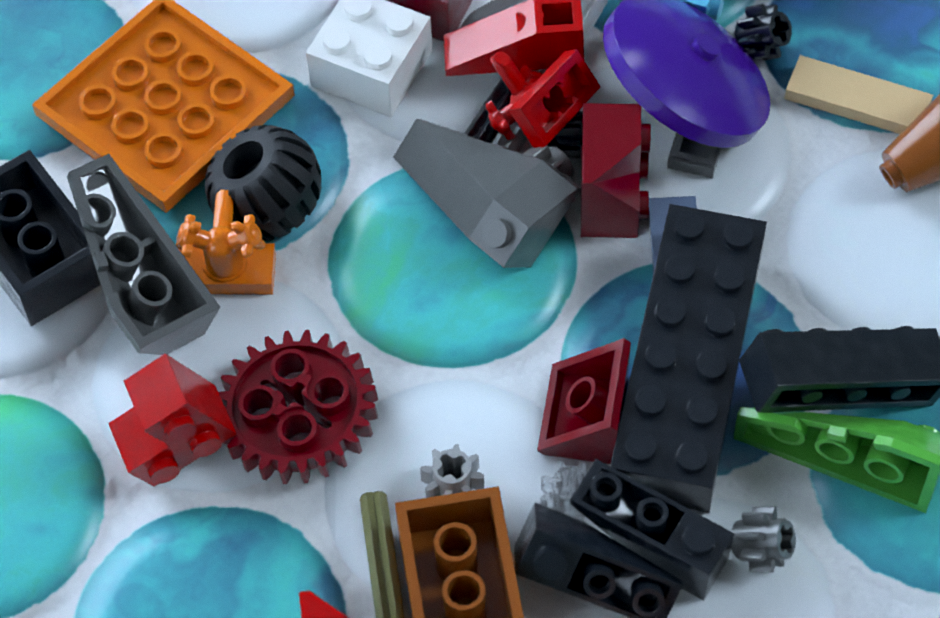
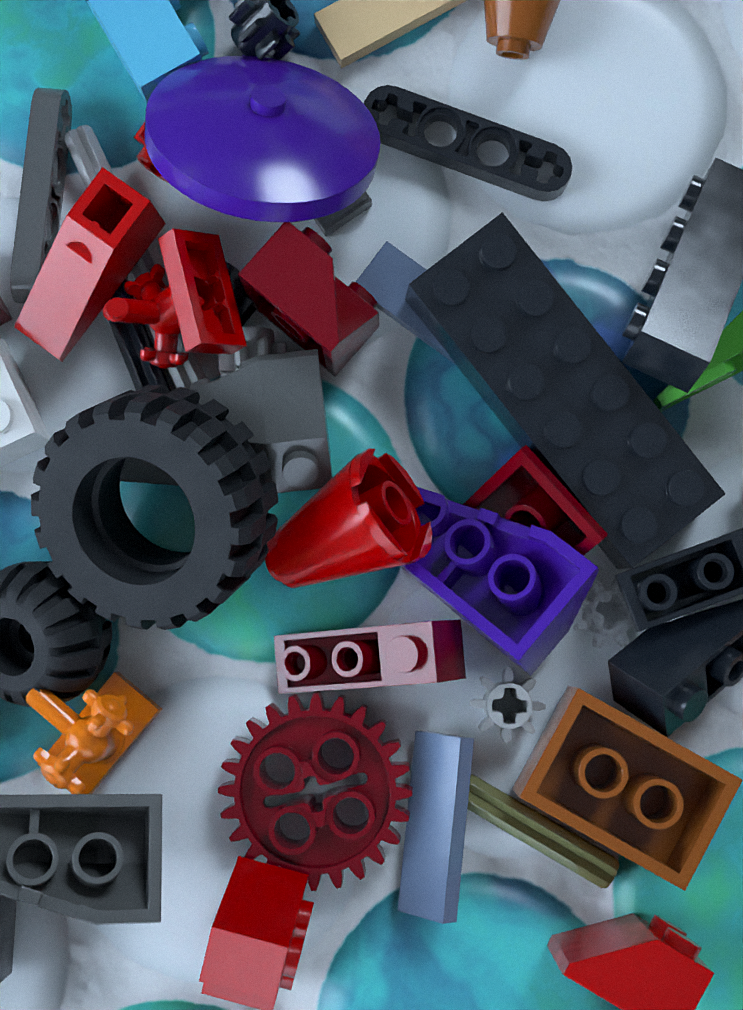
camera: 50 degrees left, 25 degrees up
none -> black tyre [31,385,279,630]
none -> red cone [265,448,432,588]
none -> slope [274,619,466,694]
none -> black beam [364,85,573,202]
none -> sand blue tile [397,731,474,924]
none -> dark purple wedge [401,486,599,676]

